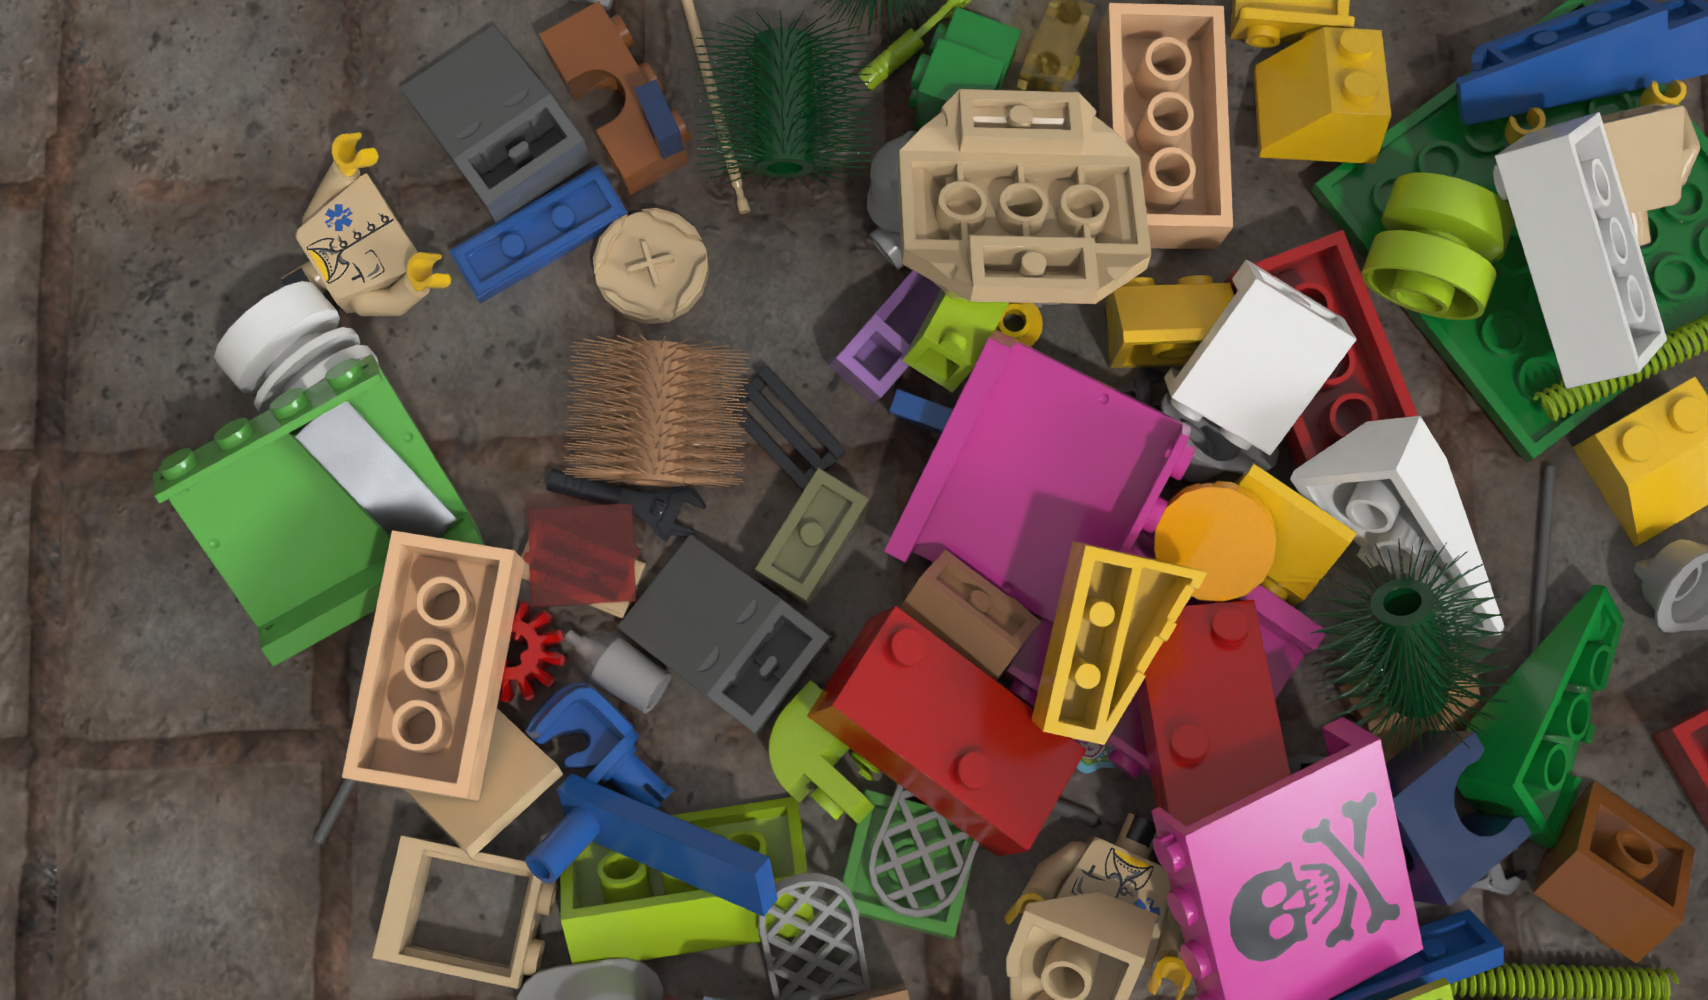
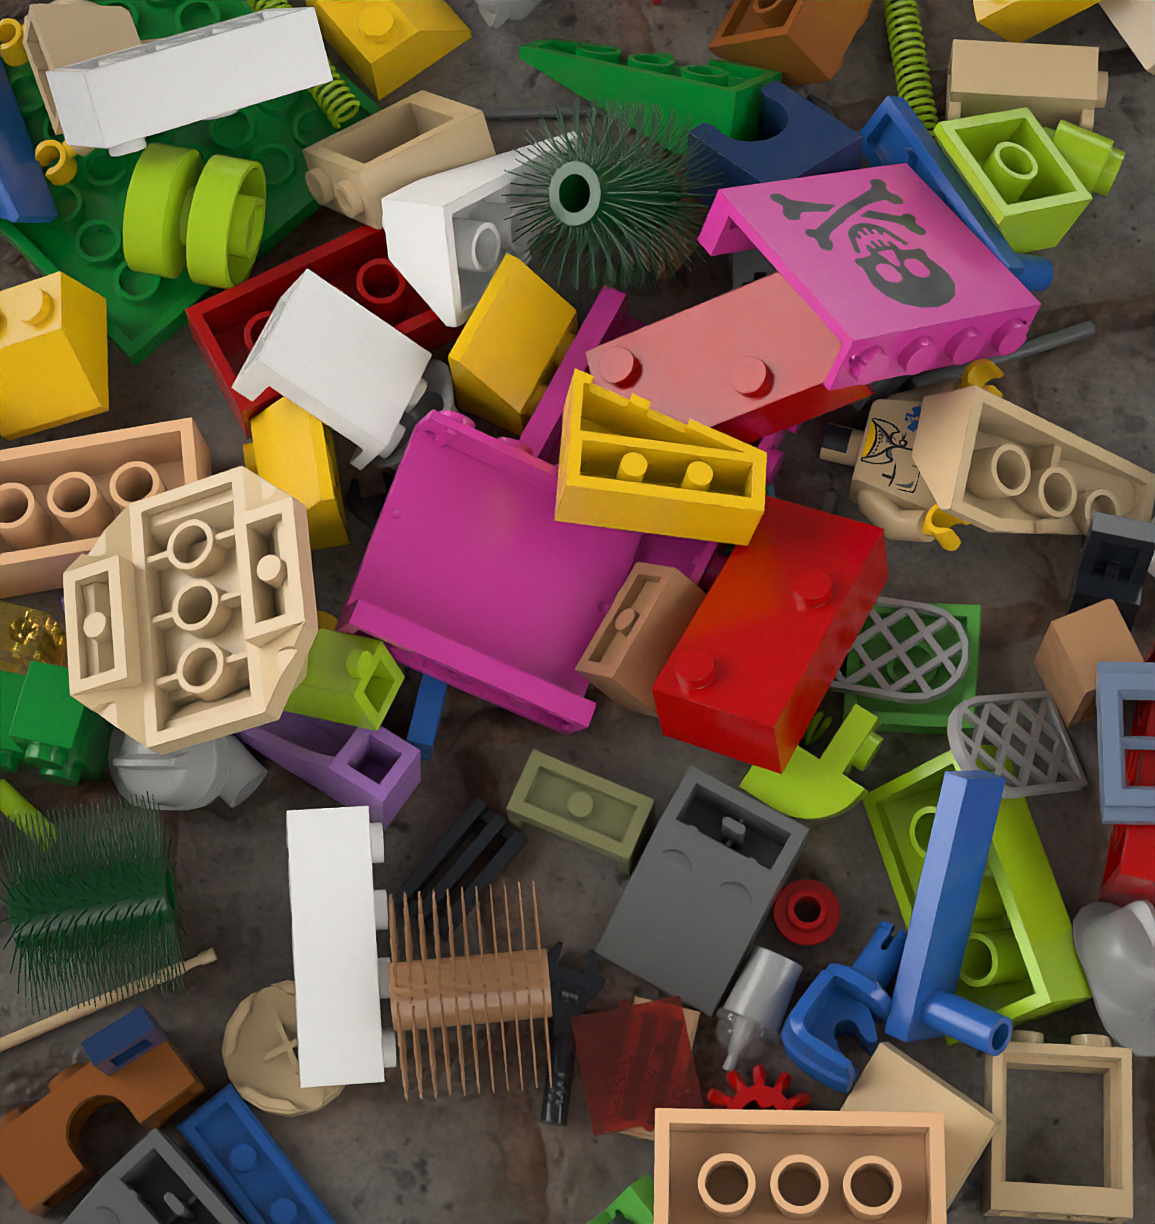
camera: 90 degrees left, 10 degrees down
light orange tile [1154,481,1277,602] -> none
none -> white wedge [286,806,396,1088]
none -> tan window [302,90,496,230]
none -> red plate [773,879,840,947]

